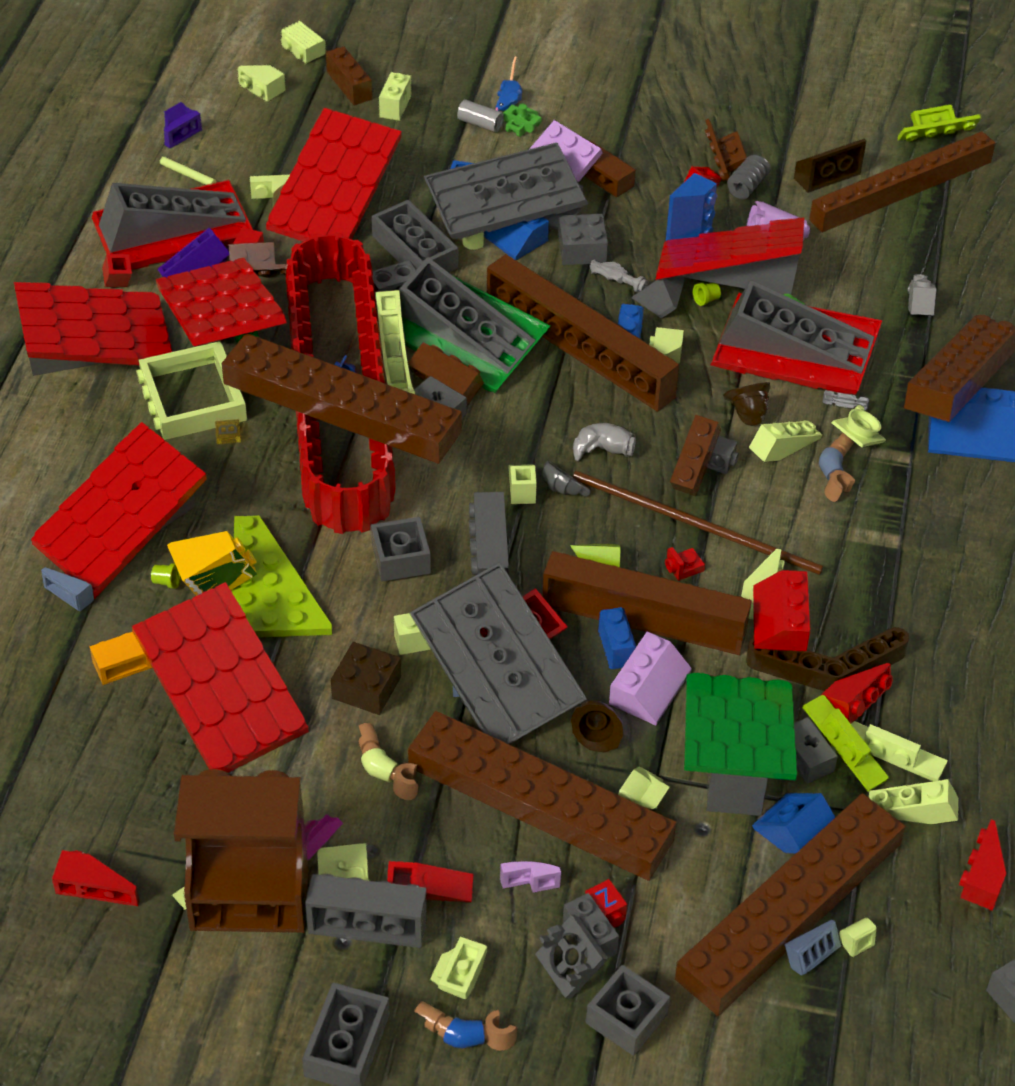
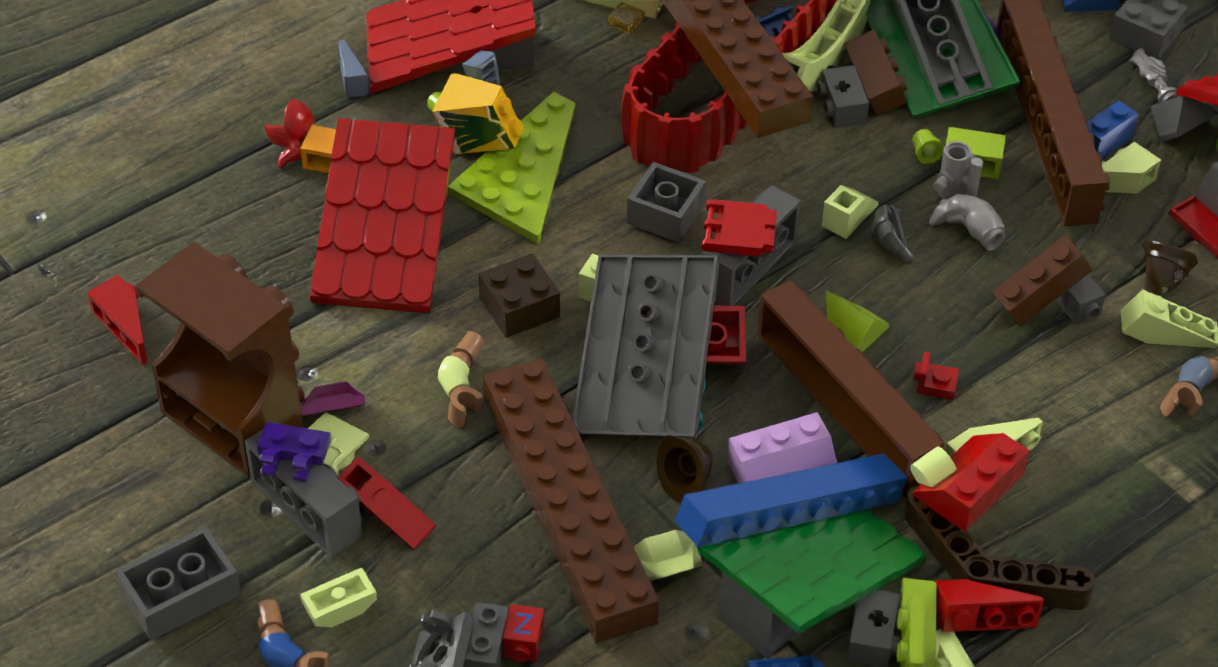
camera: 40 degrees right, 0 degrees up
lavender slope [500,862,561,892] -> none
reddish brown piece [573,471,823,575] -> none
blue brick [598,607,636,669] -> none
none -> dark purple plate [257,422,331,481]
none -> red hair [264,98,315,169]
none -> sand blue slope [462,50,500,85]
none -> blue brick [675,453,908,547]
none -> red plate [701,200,777,257]
none -> yellowish green brick [910,446,957,488]
none -> lime piece [912,129,944,164]
none -> light grey pin [933,141,983,200]
none -> lime brick [946,127,1006,179]

